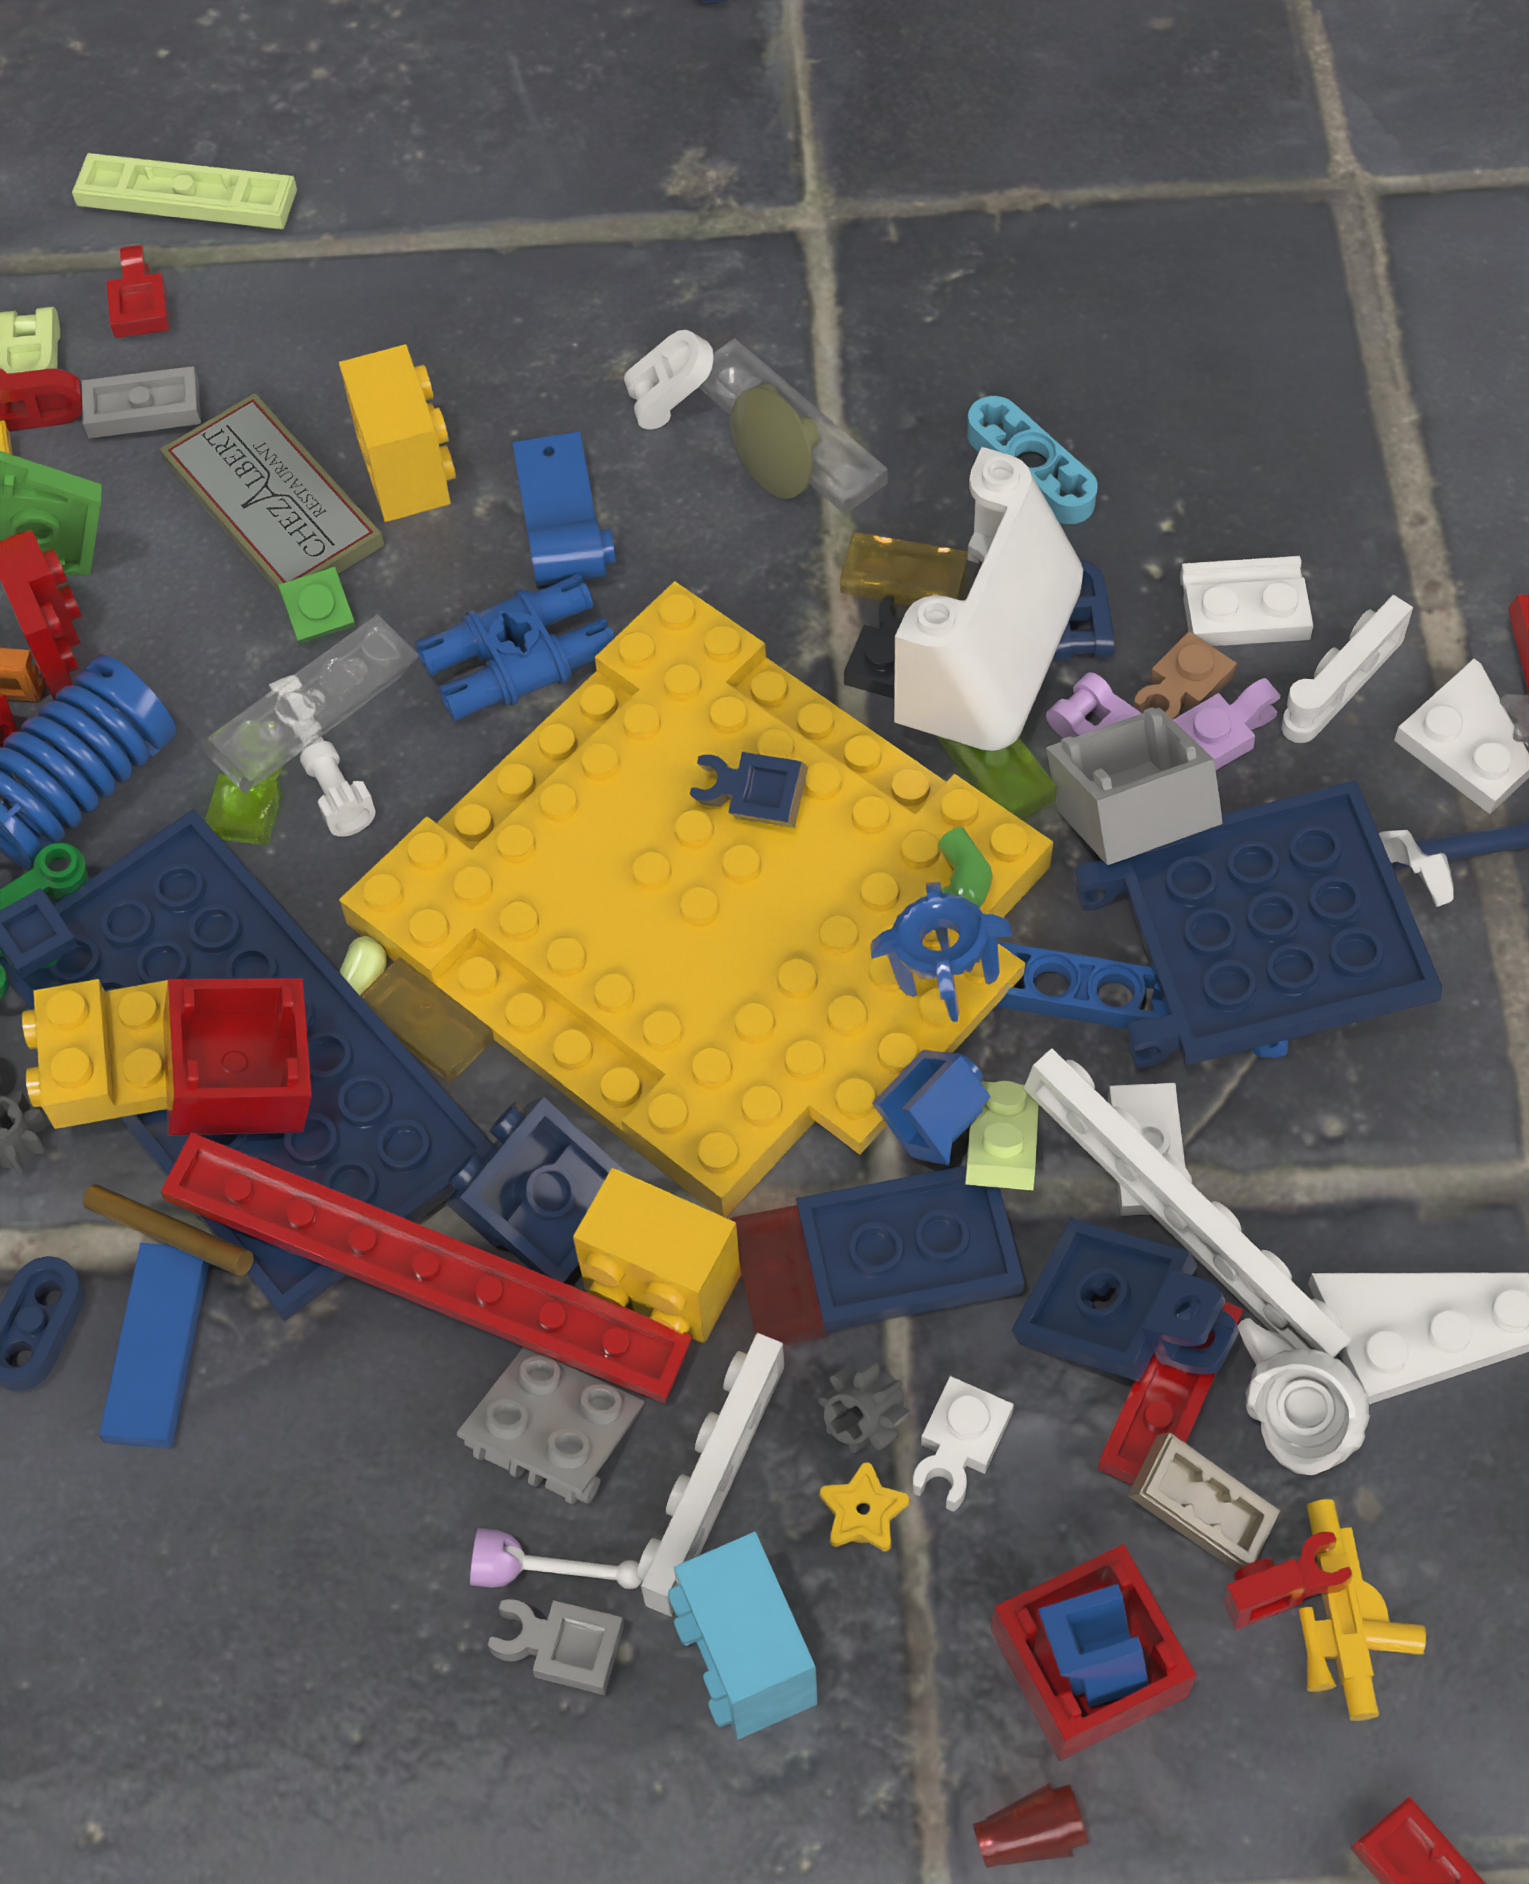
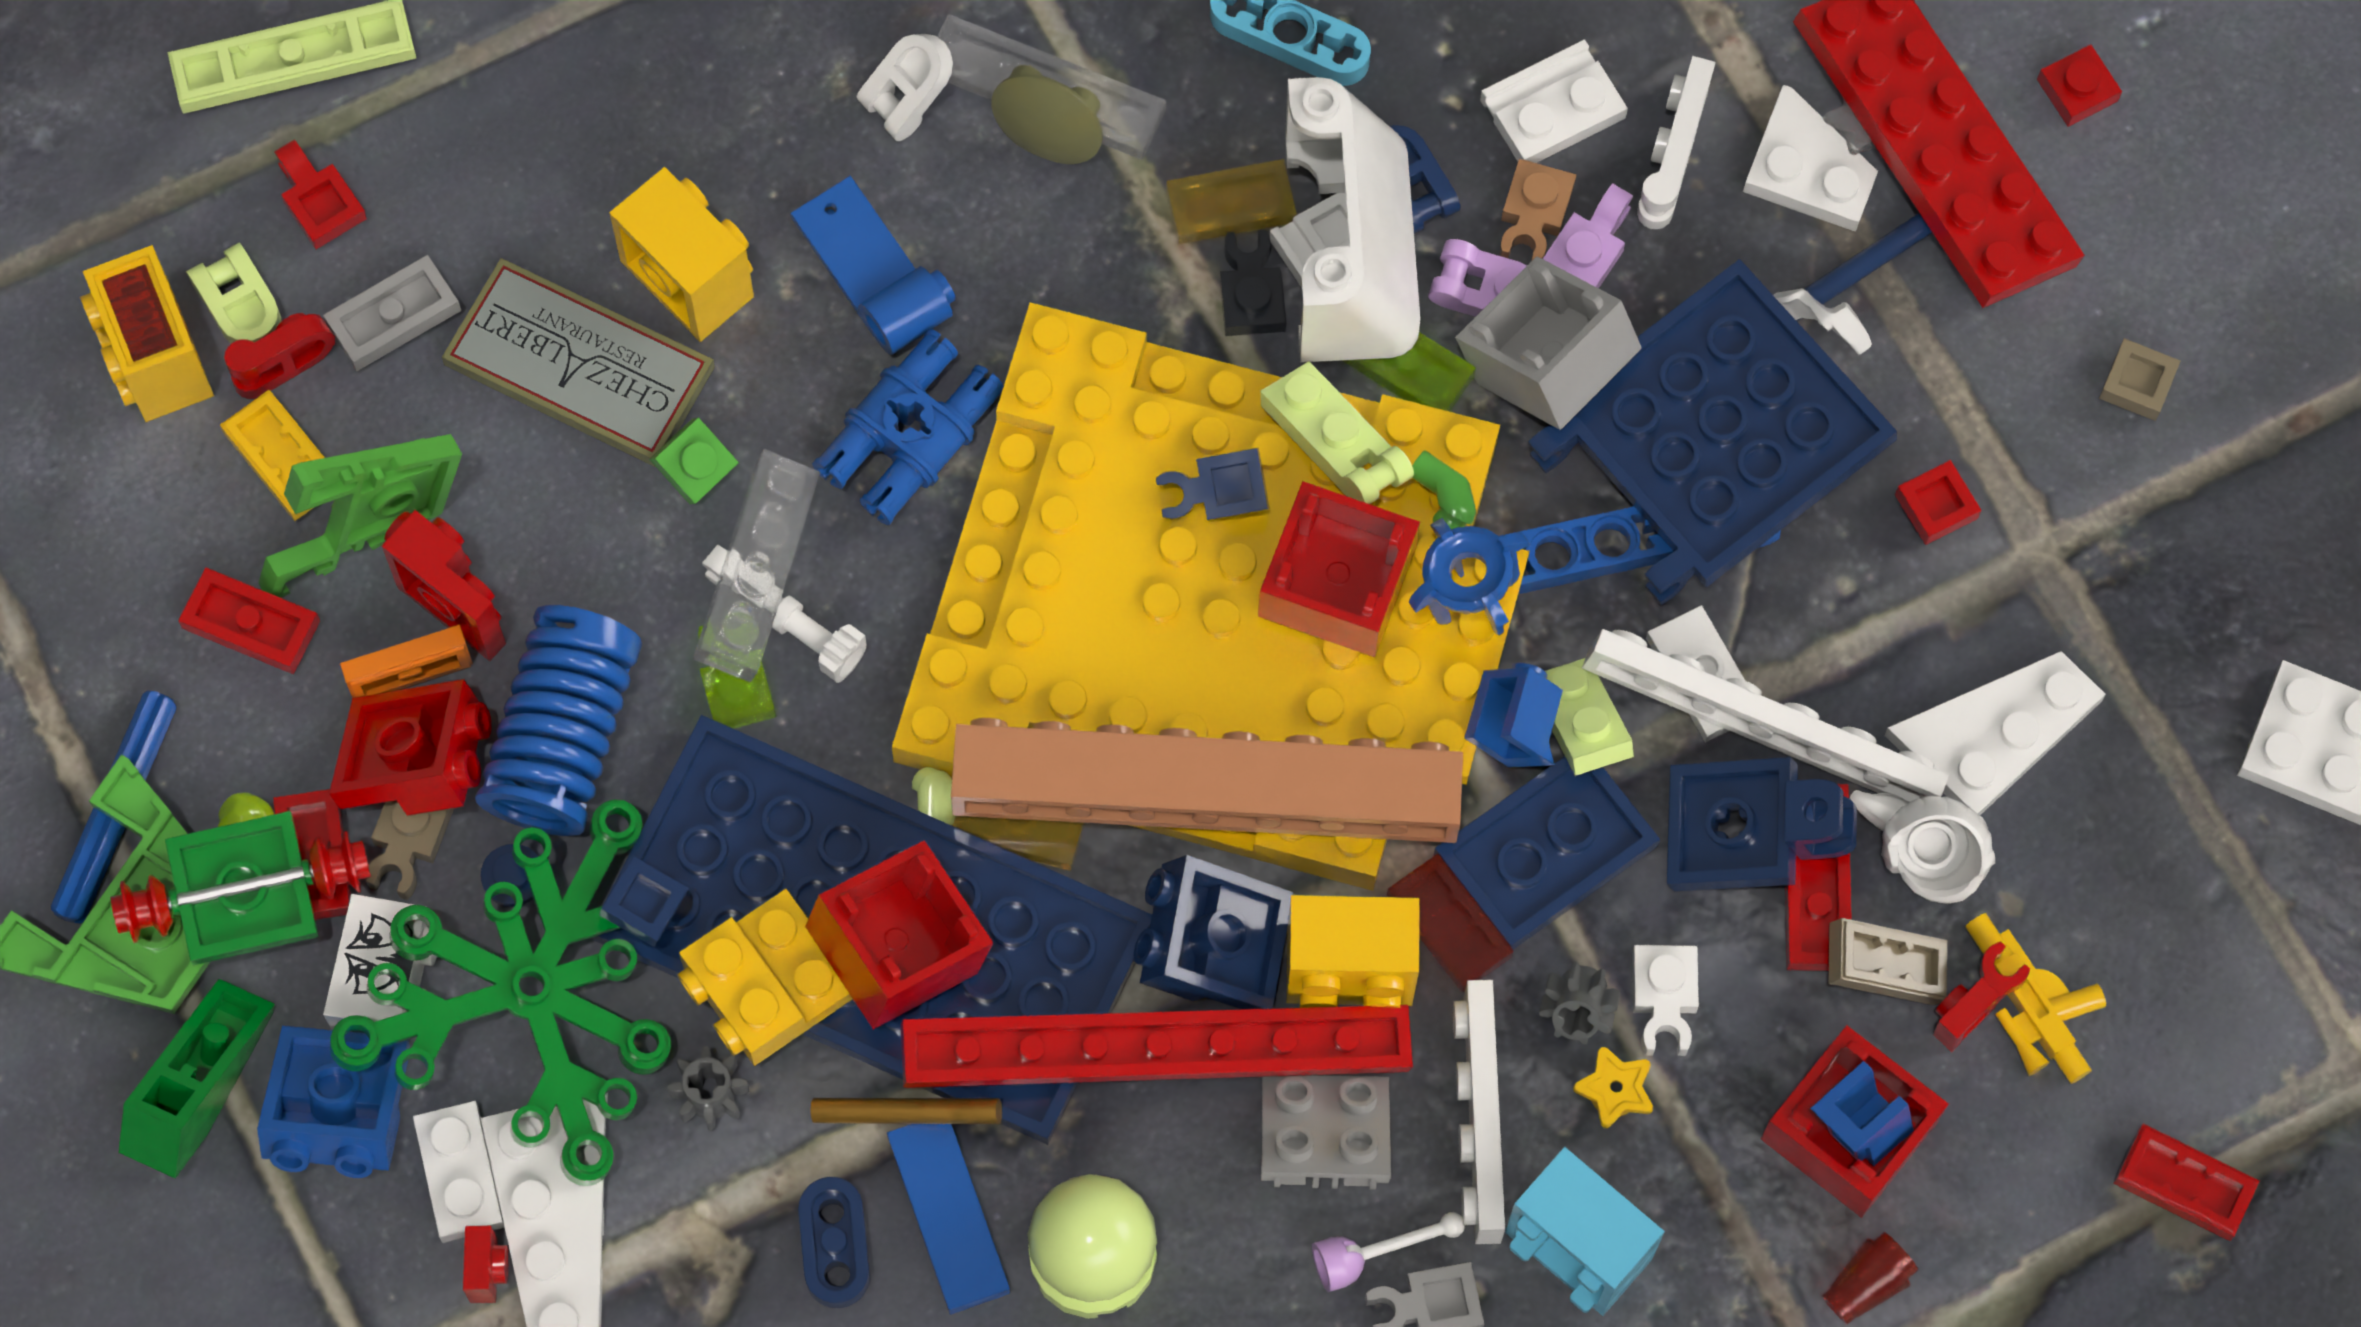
camera: 30 degrees left, 10 degrees up
none -> nougat brick [951,718,1463,843]
none -> yellowish green tile [1028,1174,1157,1319]
none -> red container [1258,481,1420,657]
none -> yellowish green plate [1260,361,1414,504]
none -> red plate [1895,460,1982,545]

